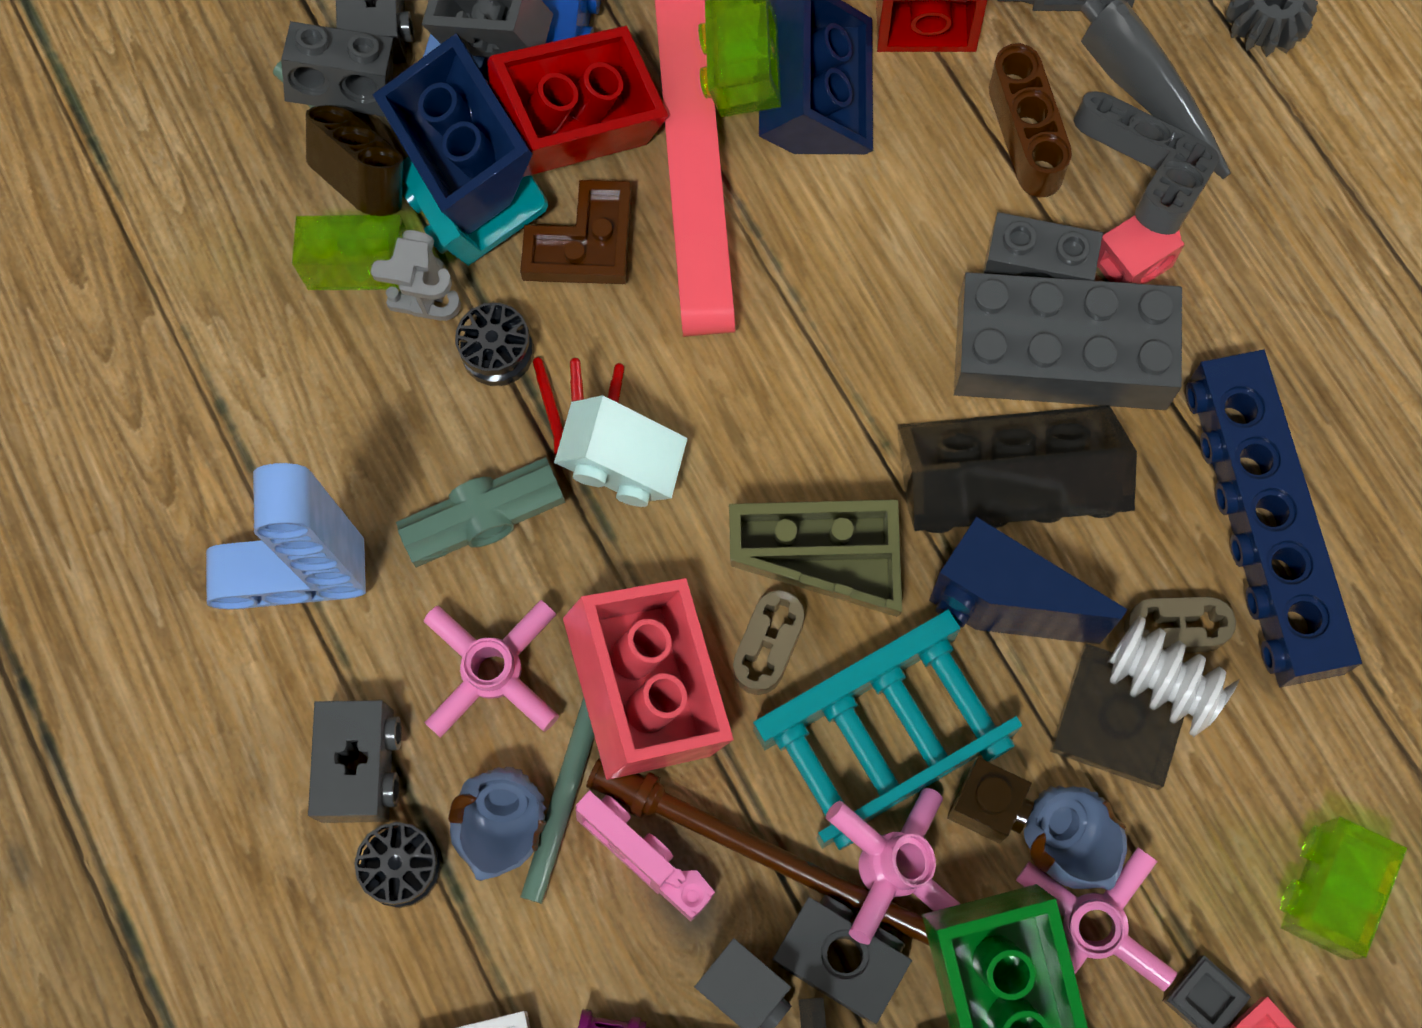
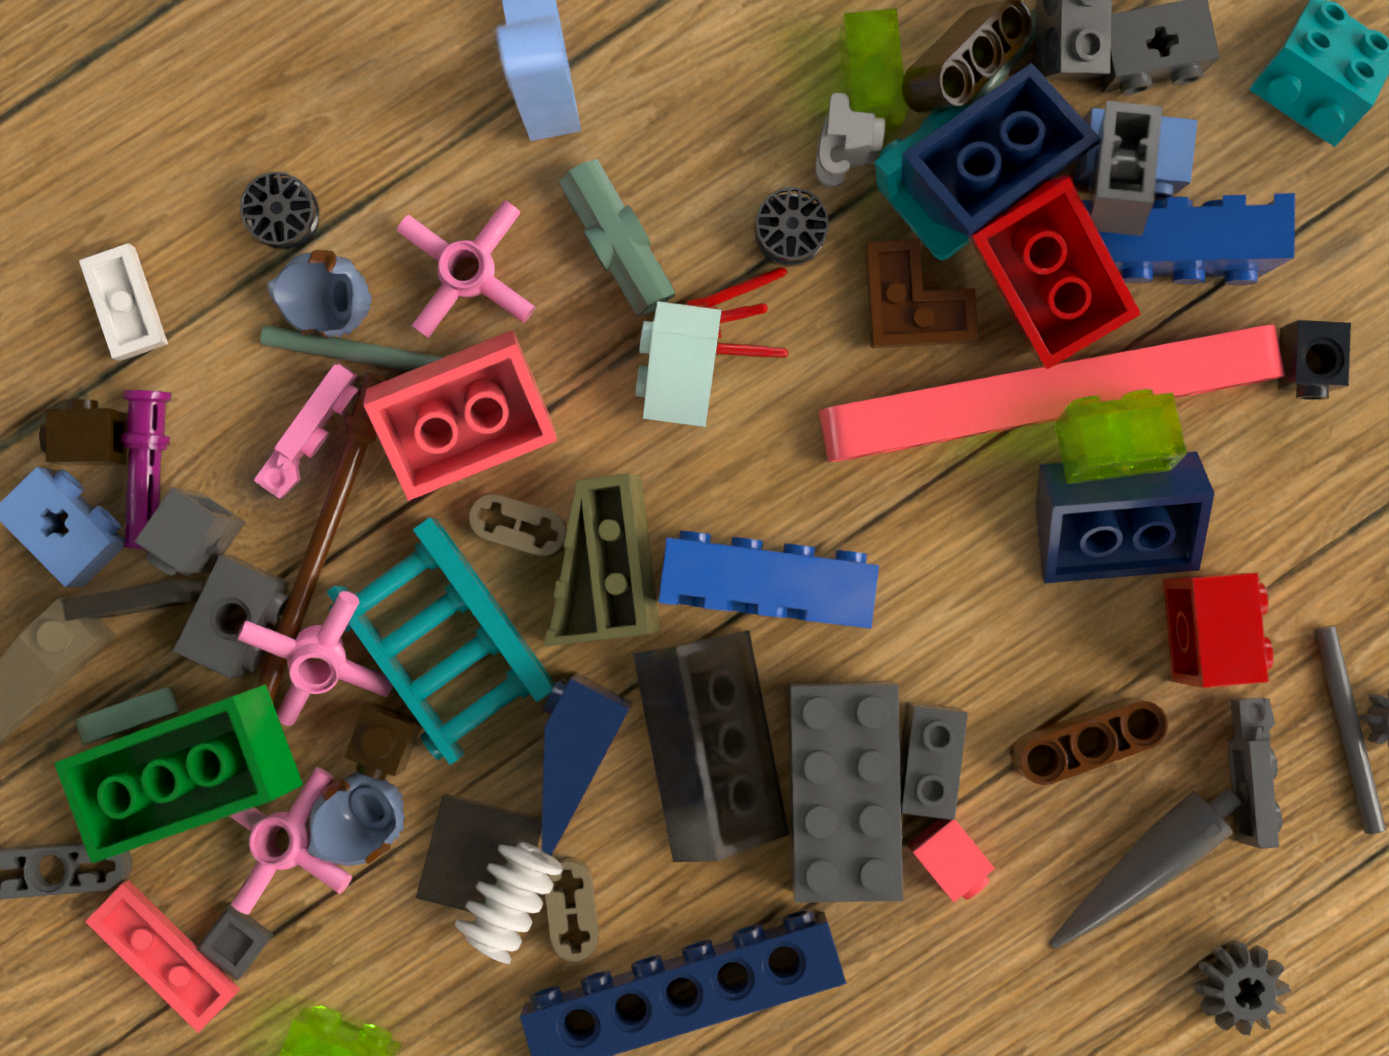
camera: 80 degrees right, 15 degrees up
dark grey brick [308,700,402,823] -> none
dark grey beam [1073,91,1220,235] -> none
none -> blue wedge [659,530,879,629]

